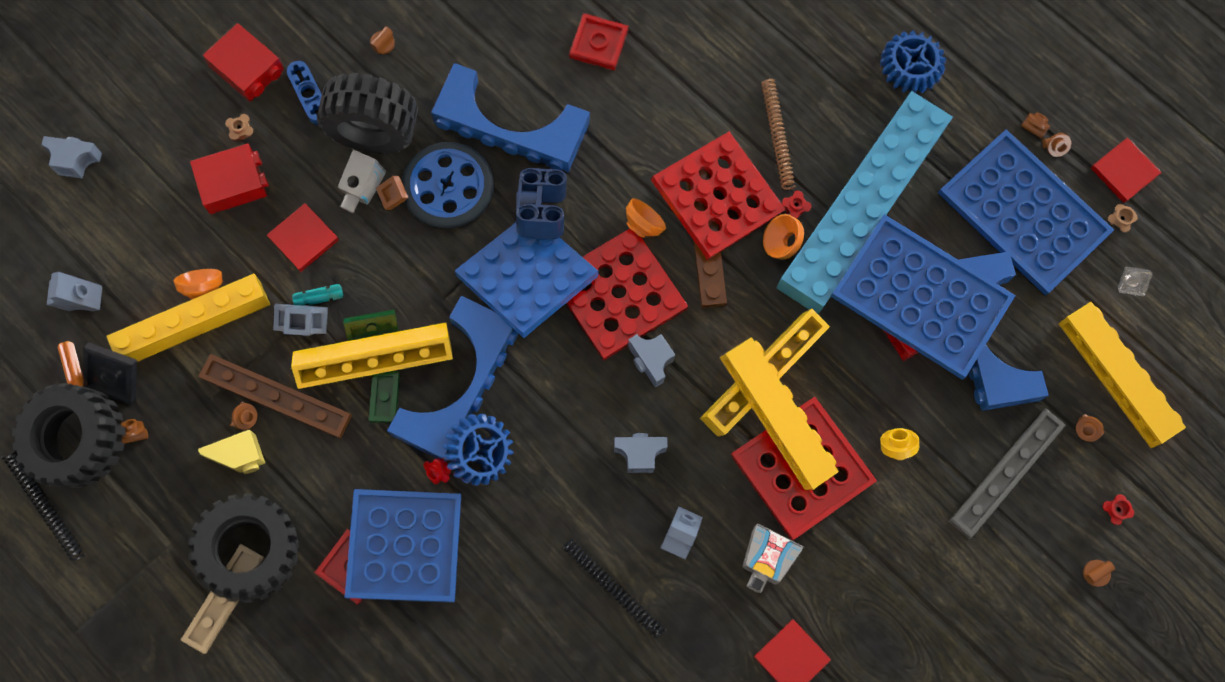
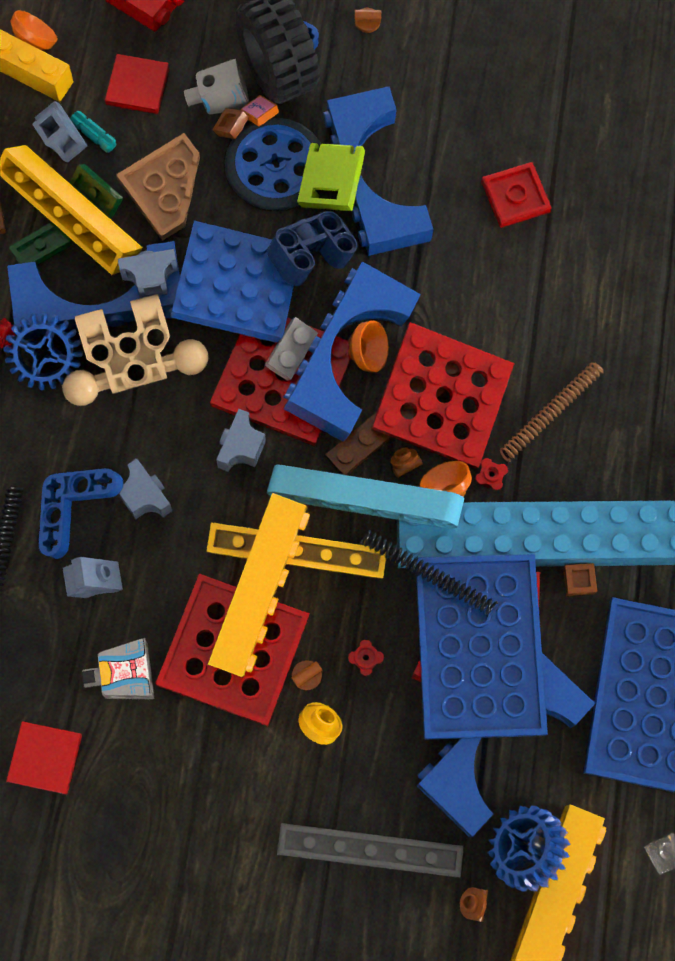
camera: 55 degrees right, 0 degrees up
none -> blue beam [39,468,123,559]
none -> tan connector [62,294,209,406]
none -> medium nougat plate [116,133,200,241]
none -> sand blue brick [118,249,178,298]
none -> tile [240,95,279,127]
none -> light grey plate [264,317,318,381]
none -> medium azure beam [267,465,464,529]
none -> blue arch [283,262,421,442]
none -> dark orange plate [291,660,323,691]
none -> lime container [297,143,365,211]
none -> red plate [348,640,384,676]
none -> black piece [360,530,498,615]
none -> dark orange plate [390,447,423,478]
none -> blue gear [487,805,571,892]
none -> dark orange plate [563,563,597,596]

